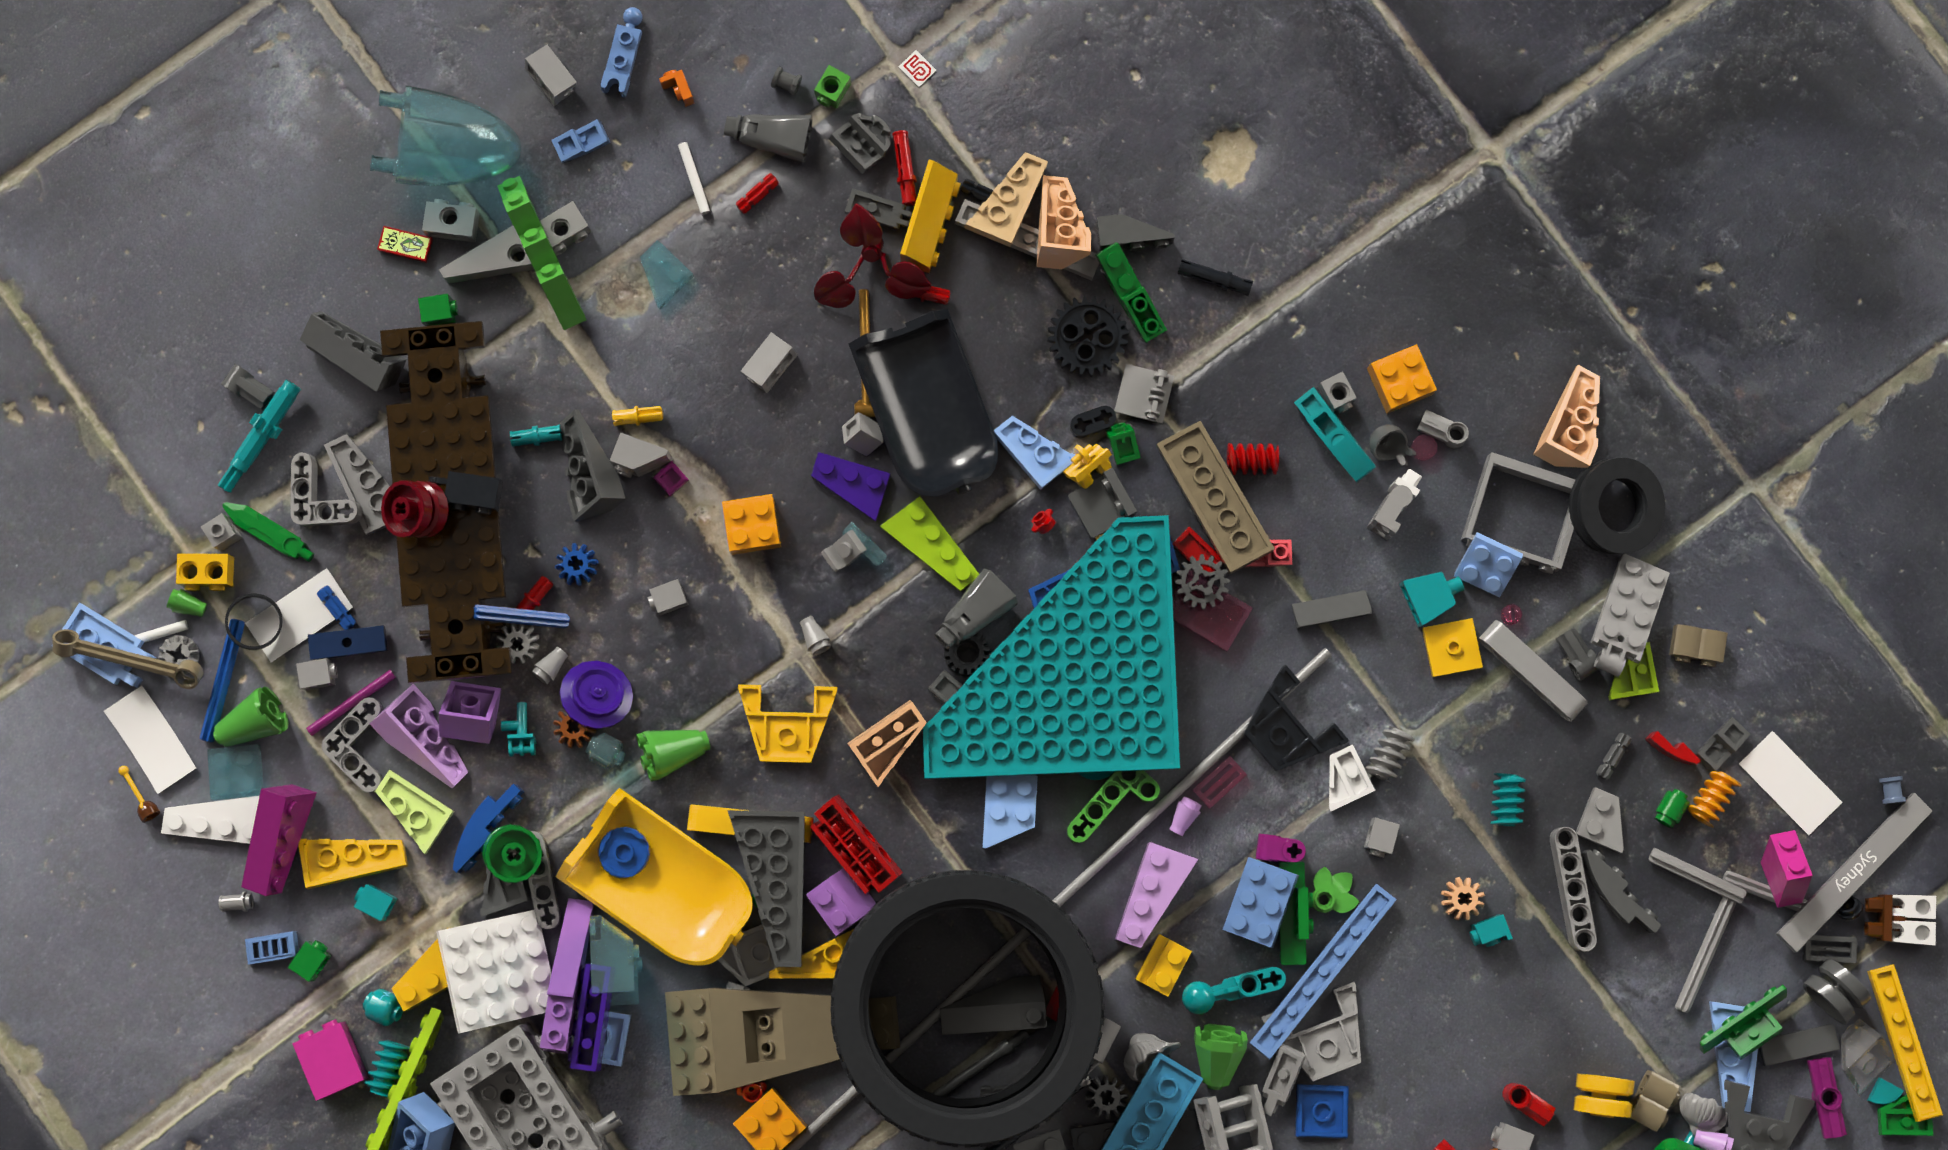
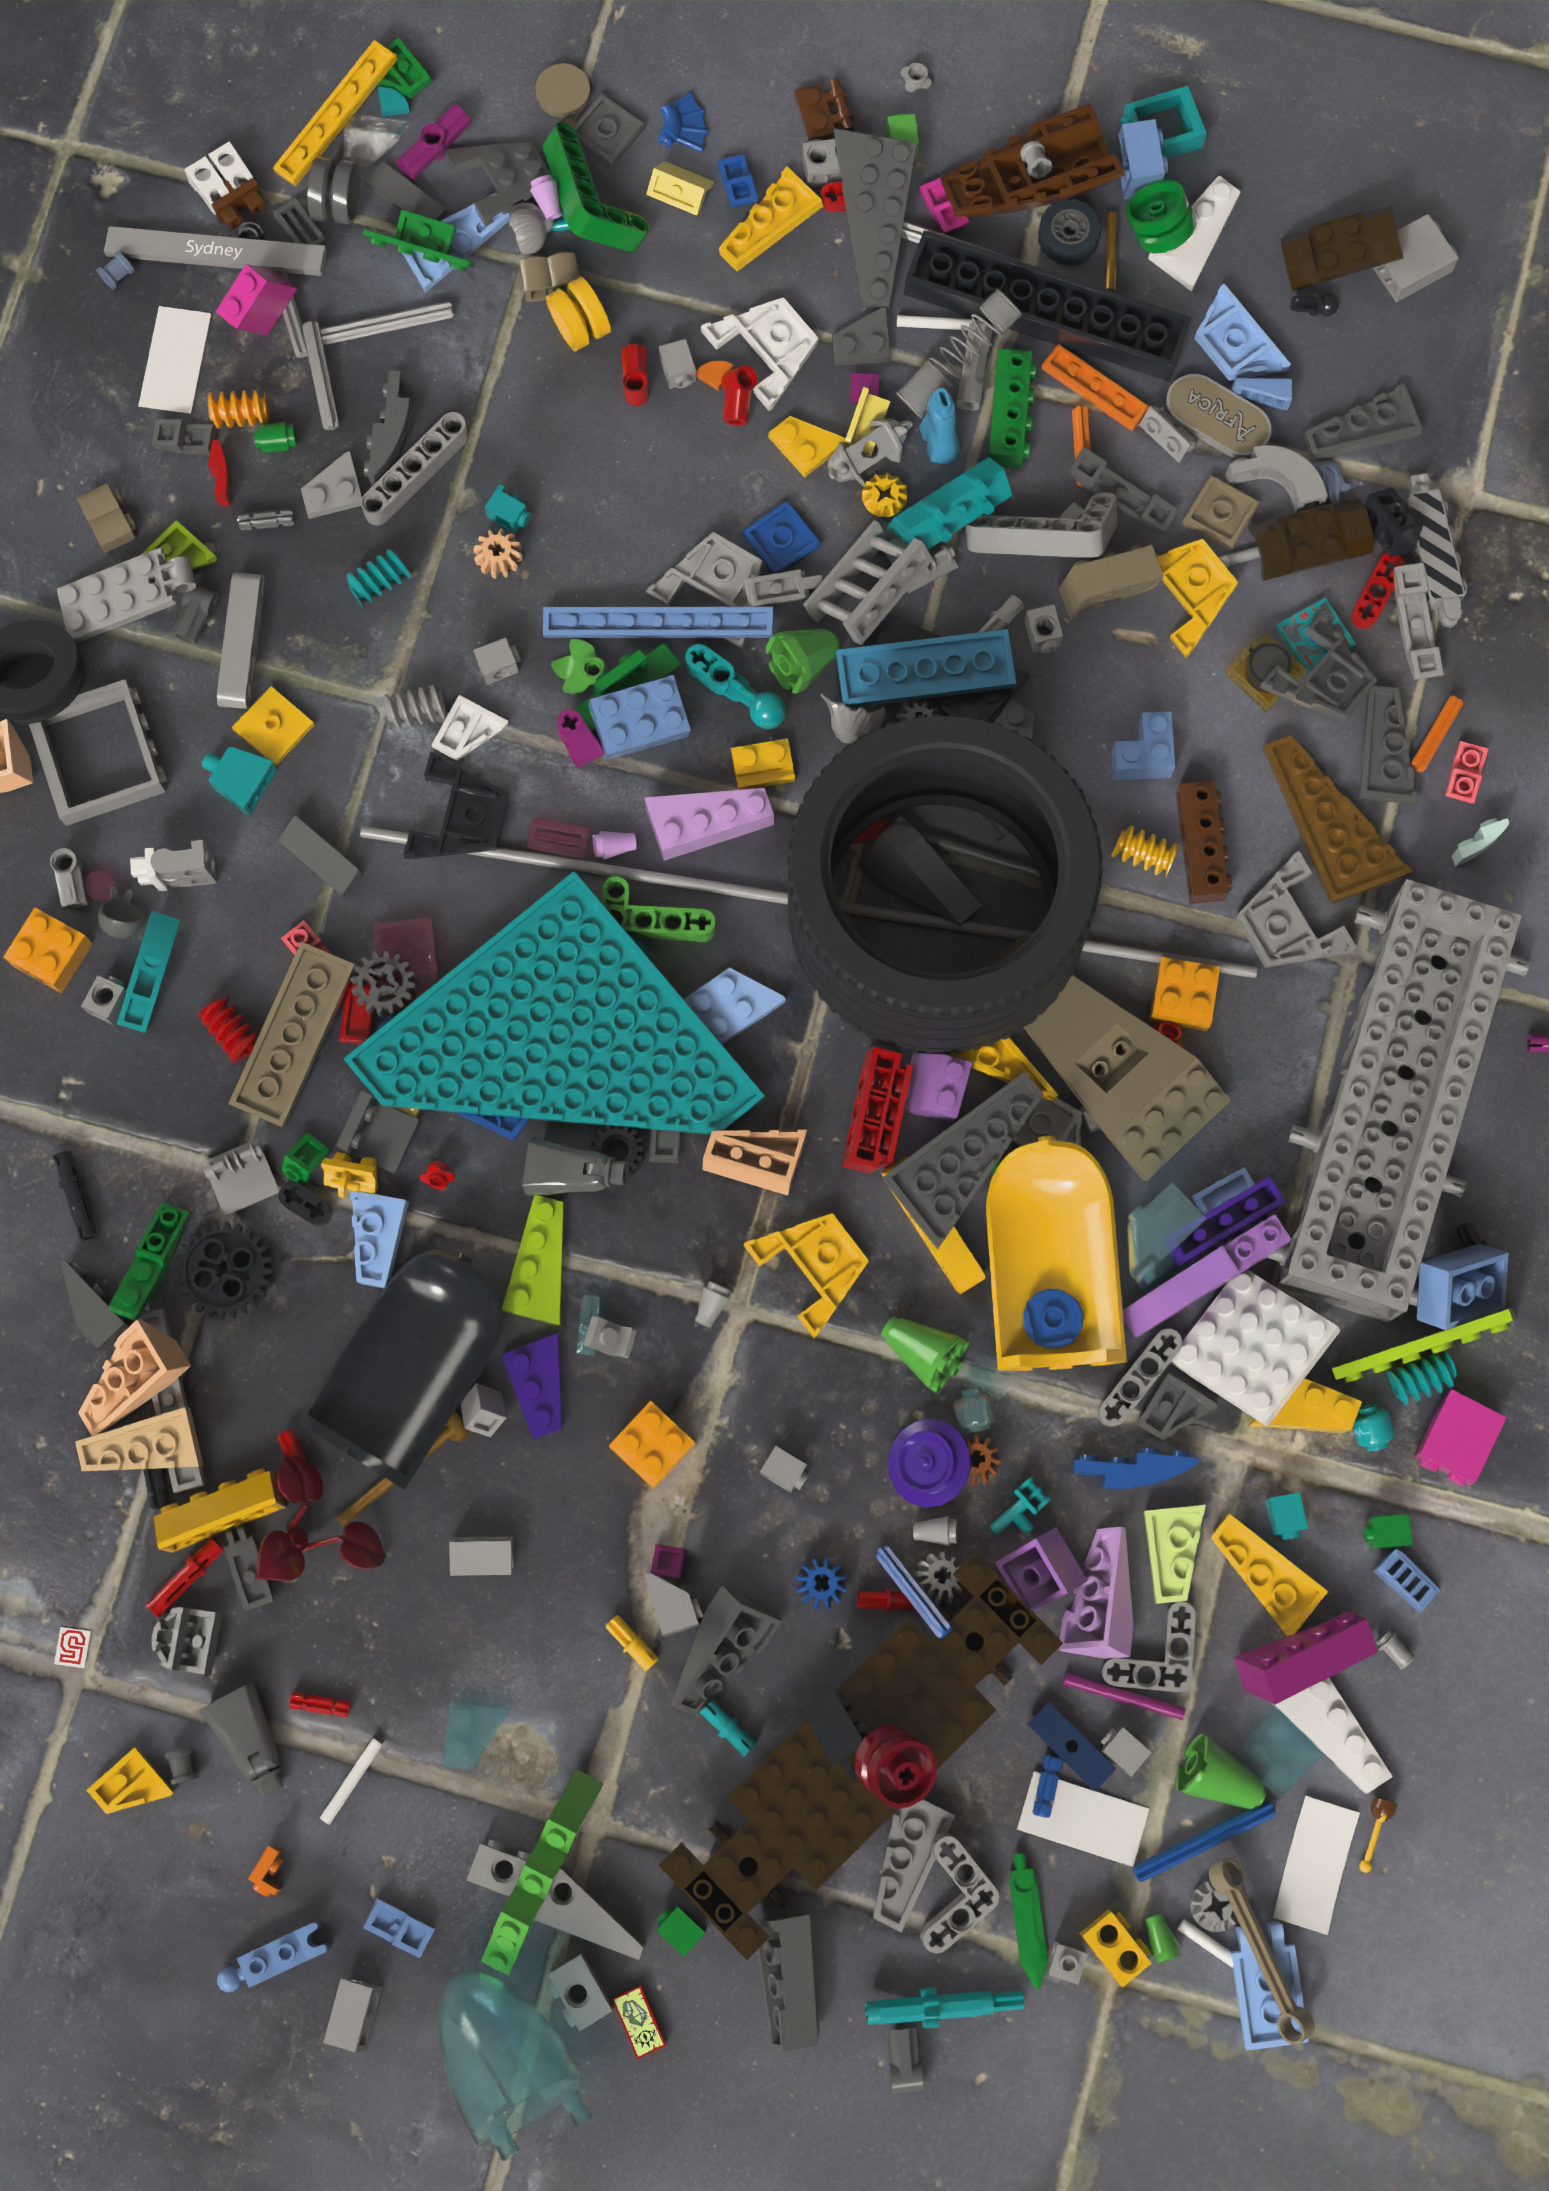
camera: 125 degrees left, 5 degrees down
black tyre [225,593,283,650] -> none
green wheel [482,824,542,883] -> none
bright green brick [814,65,851,109] -> none
light blue plate [1454,532,1523,598] -> none
clear pink hinge [1501,604,1522,625] -> none
none -> yellow wing [86,1747,175,1814]

